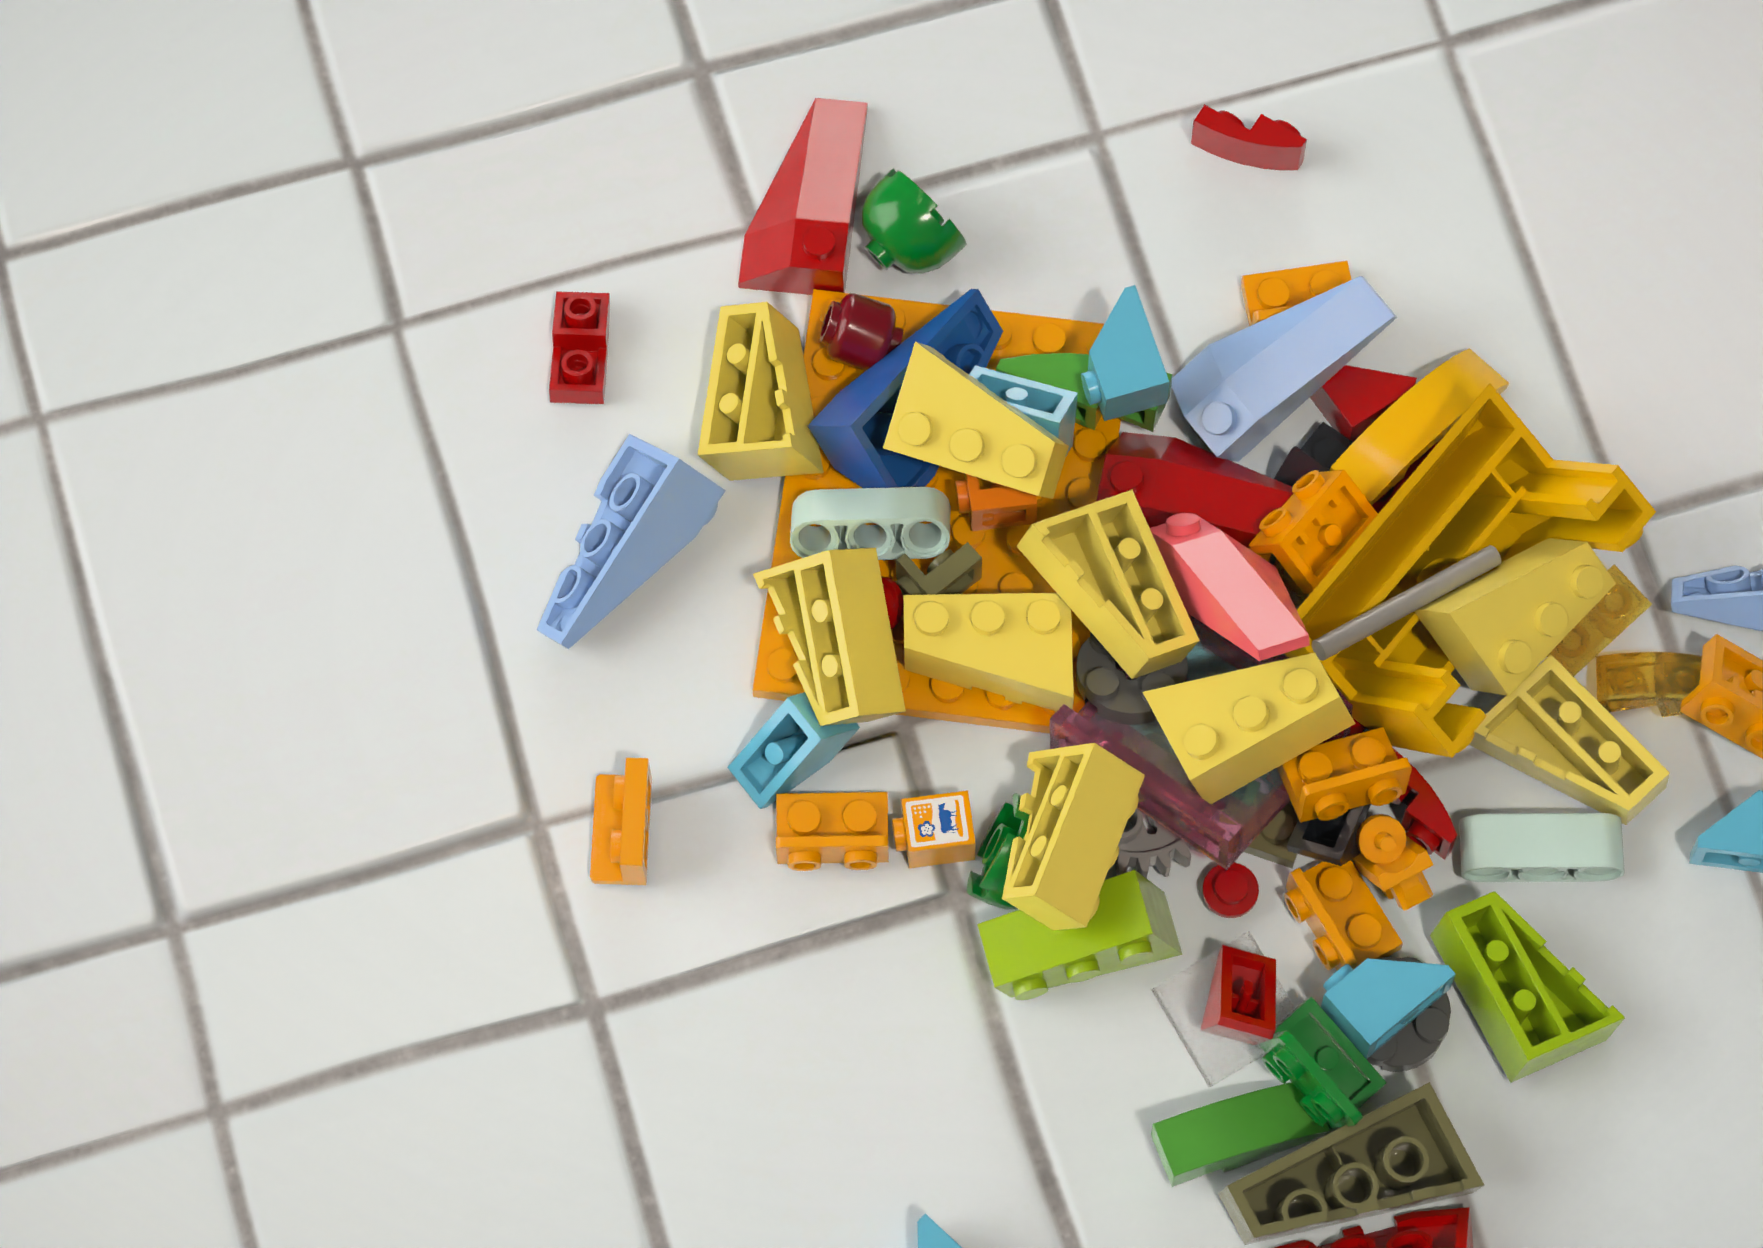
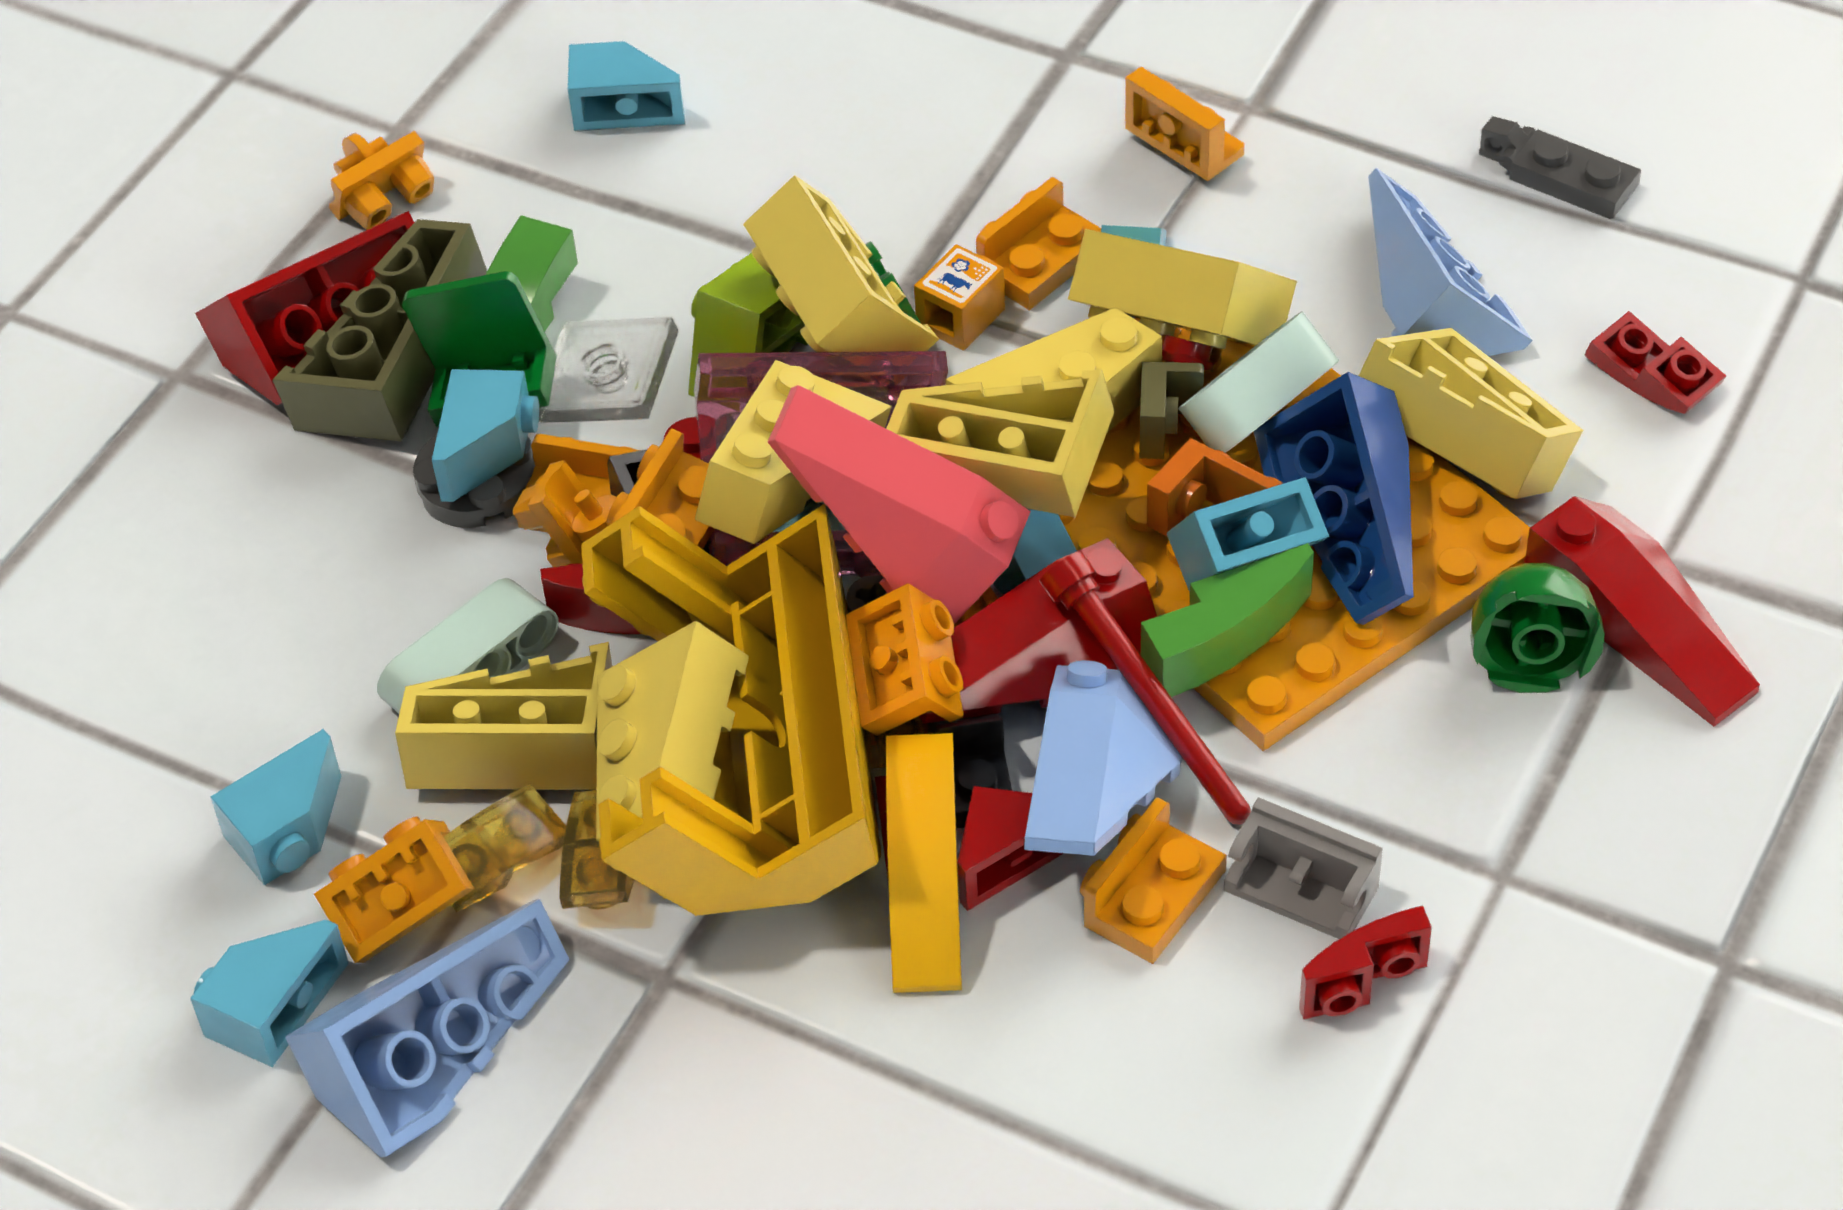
camera: 135 degrees right, 20 degrees down
dark red head [819,293,903,371] -> none
light yellow wedge [883,342,1069,499] -> none
medium azure slope [1081,285,1169,421] -> none
red slope [1200,945,1276,1045] -> none
light grey bar [1312,545,1501,661] -> none
lime wedge [1430,891,1625,1083] -> none
none -> red piece [1039,551,1251,825]
none -> light grey hinge [1224,797,1383,939]
none -> dark grey hinge [1479,116,1641,219]

